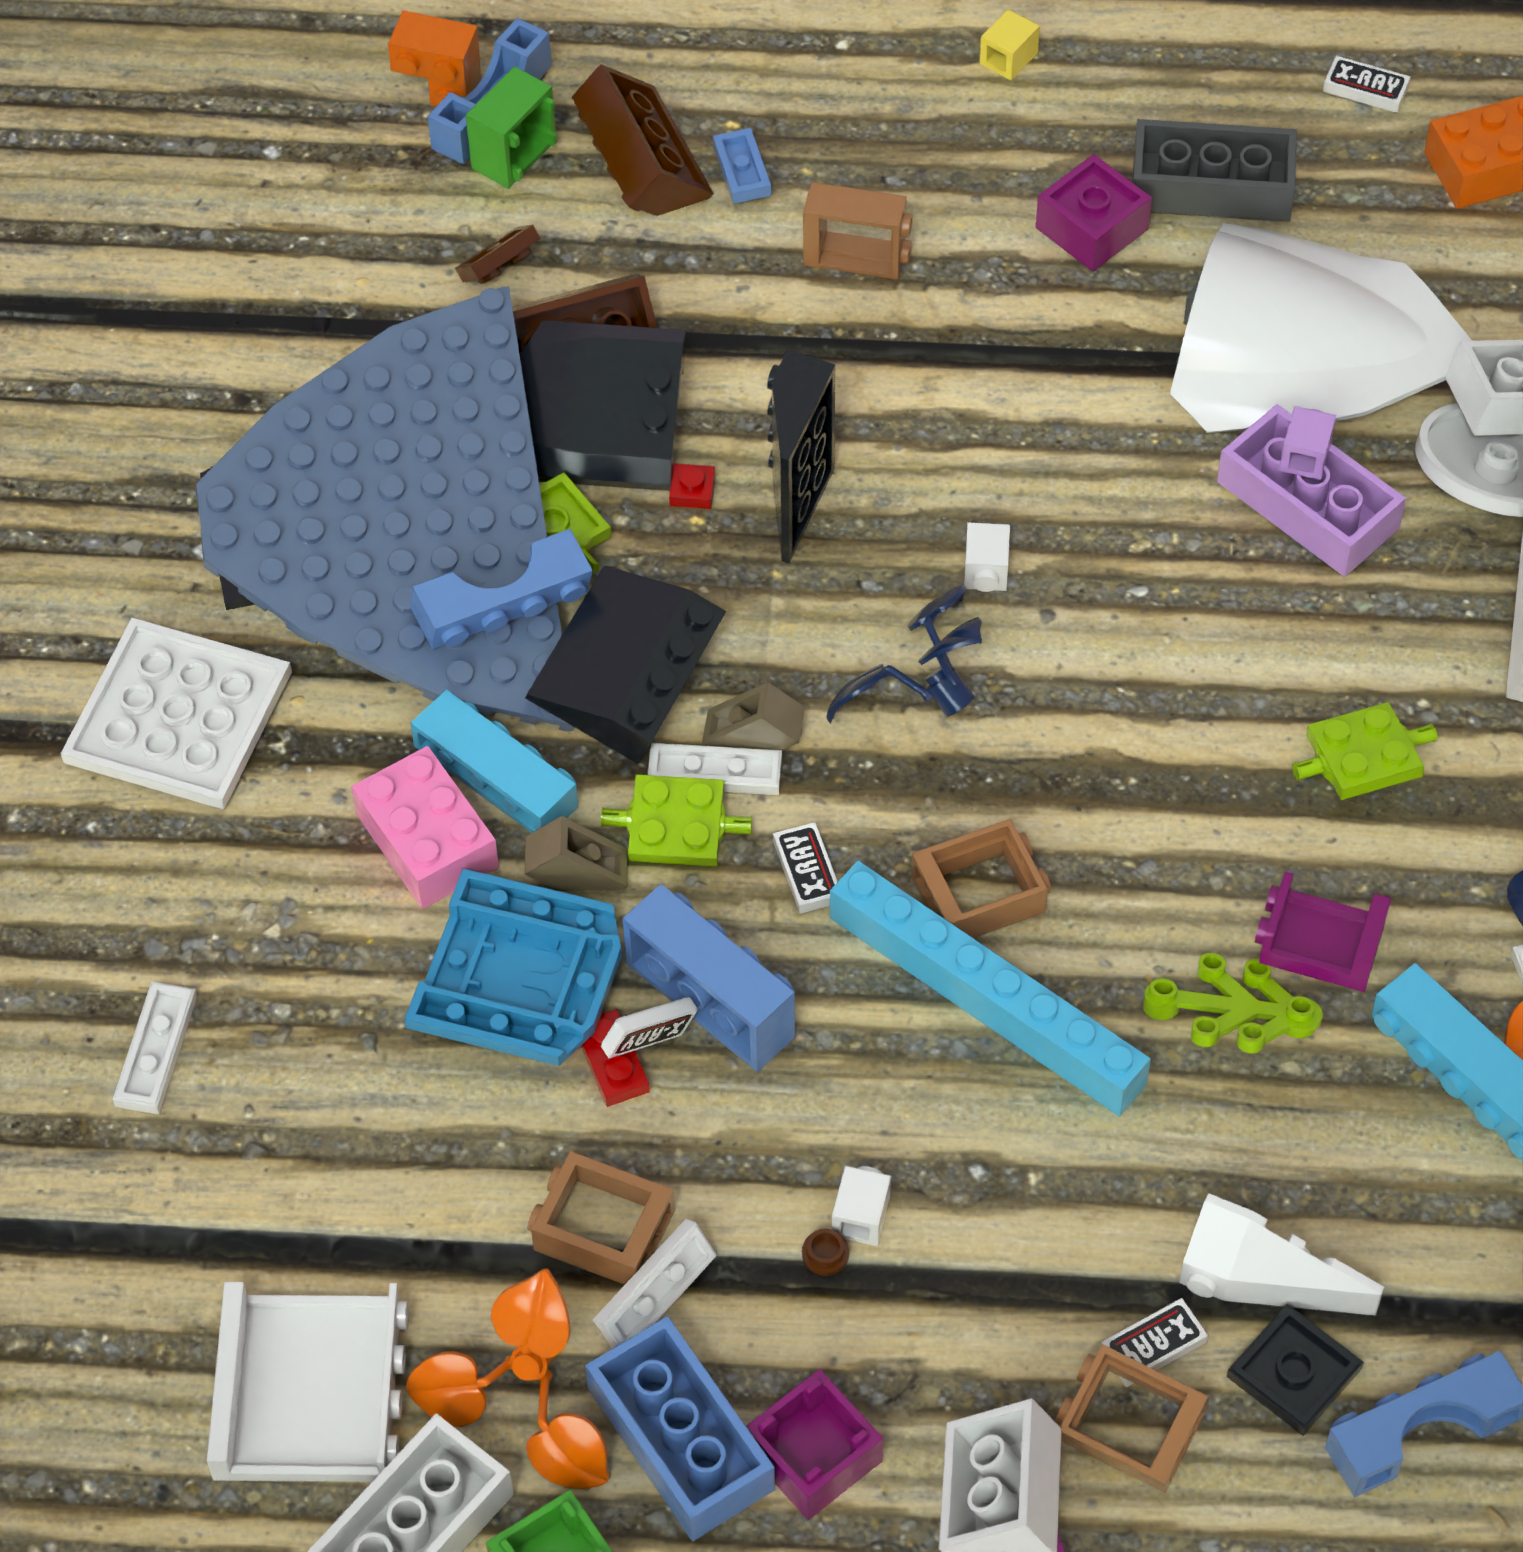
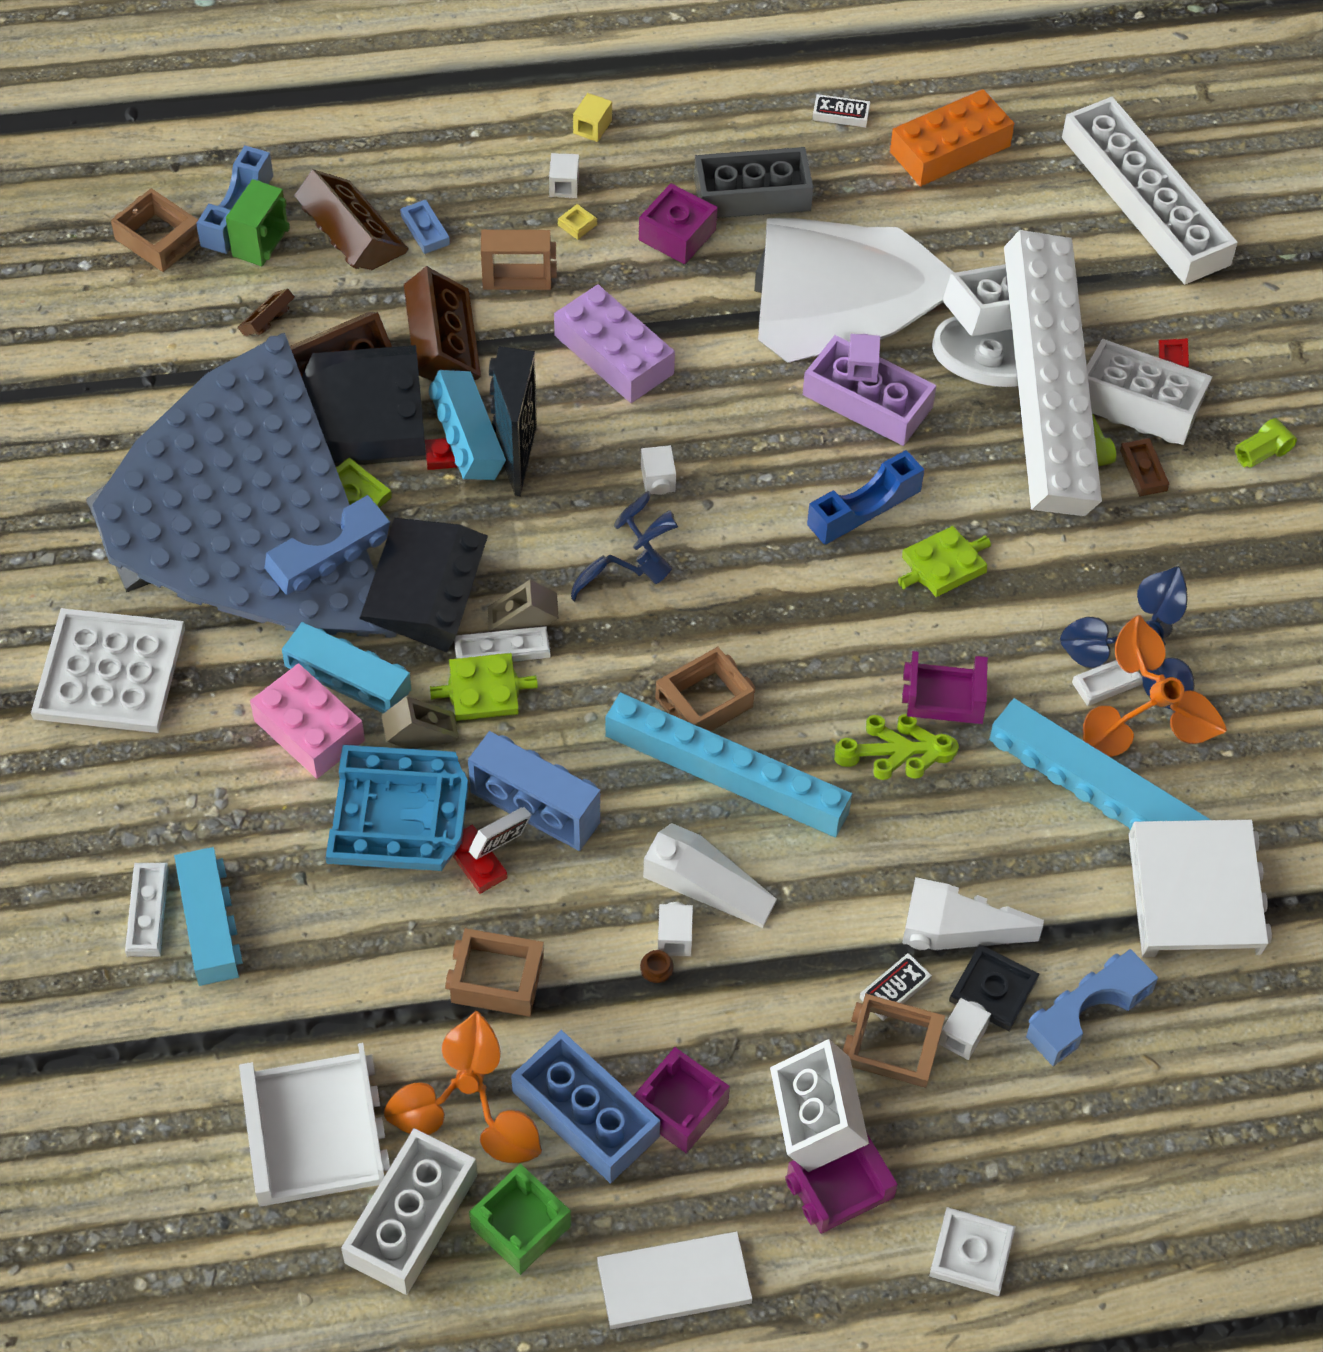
camera: 15 degrees left, 0 degrees up
orange brick [388,10,482,107] -> none
white tile [593,1219,717,1349] -> none
tile [773,822,837,914] -> none
none -> medium nougat window [111,188,200,272]
none -> medium azure brick [174,847,243,986]
none -> reddish brown slope [404,266,481,382]
none -> medium azure brick [429,370,506,480]
none -> white brick [549,153,579,198]
none -> lavender brick [554,284,675,403]
none -> light yellow tile [558,204,597,240]
none -> white wedge [643,823,777,928]
none -> blue arch [807,450,925,545]
none -> white brick [939,998,991,1060]

